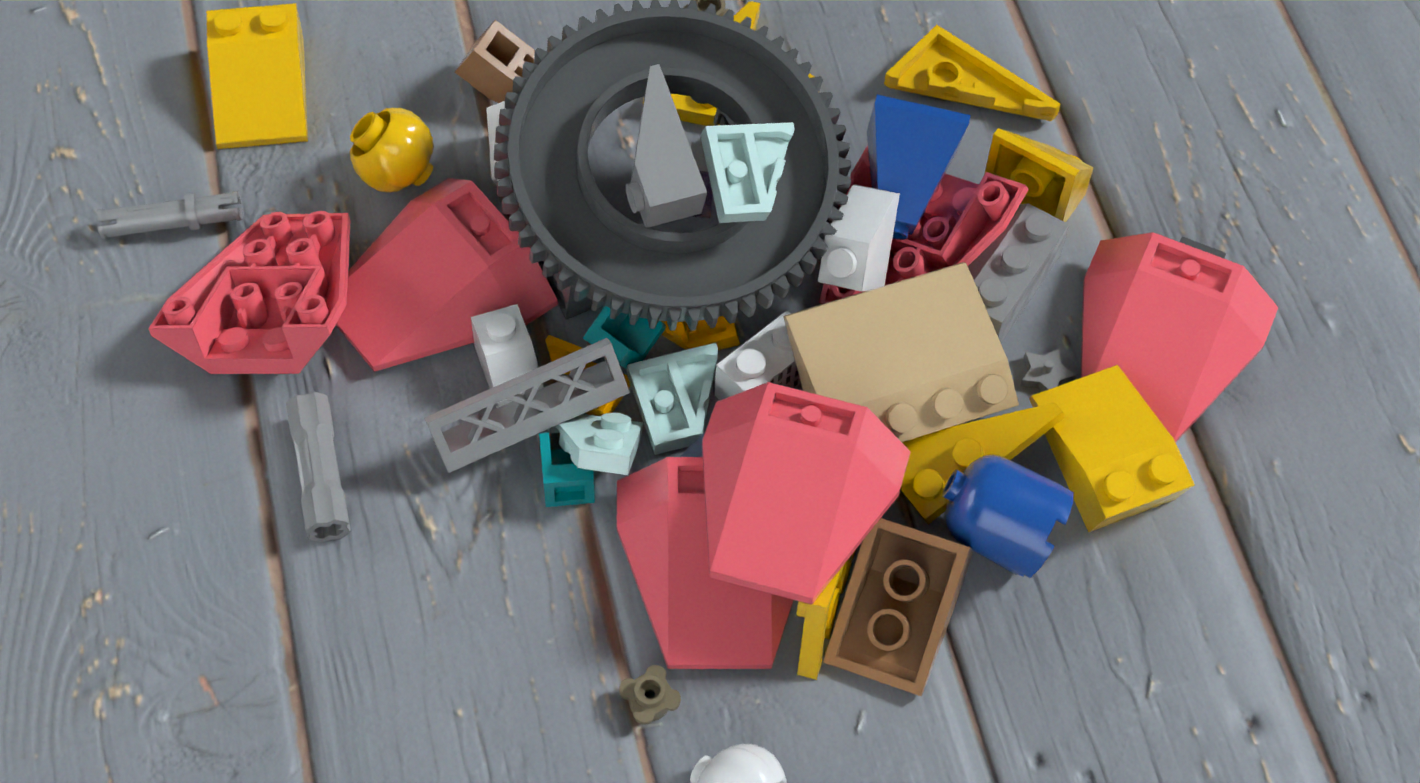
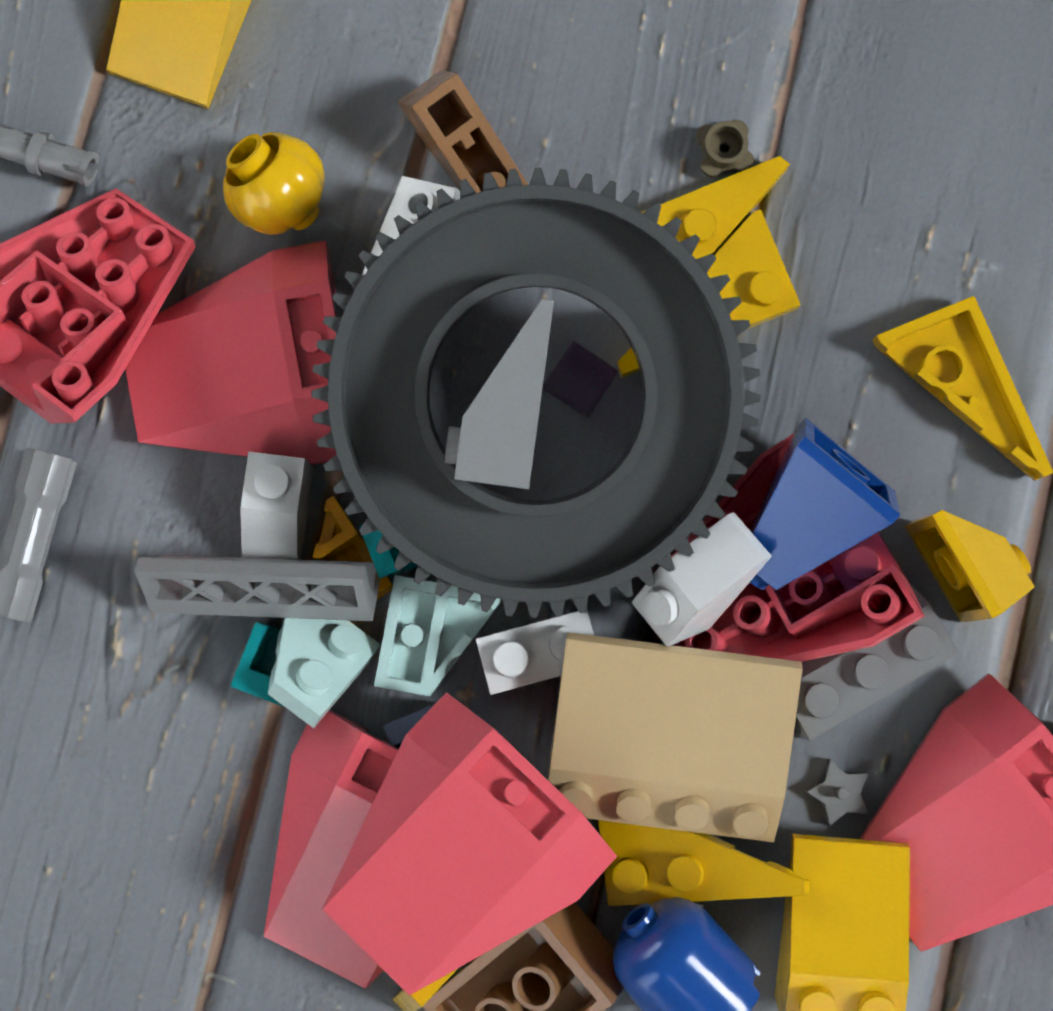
camera: 30 degrees right, 25 degrees up
dark tan plate [619,665,681,725] -> none
light aqua wing [700,122,795,223] -> none

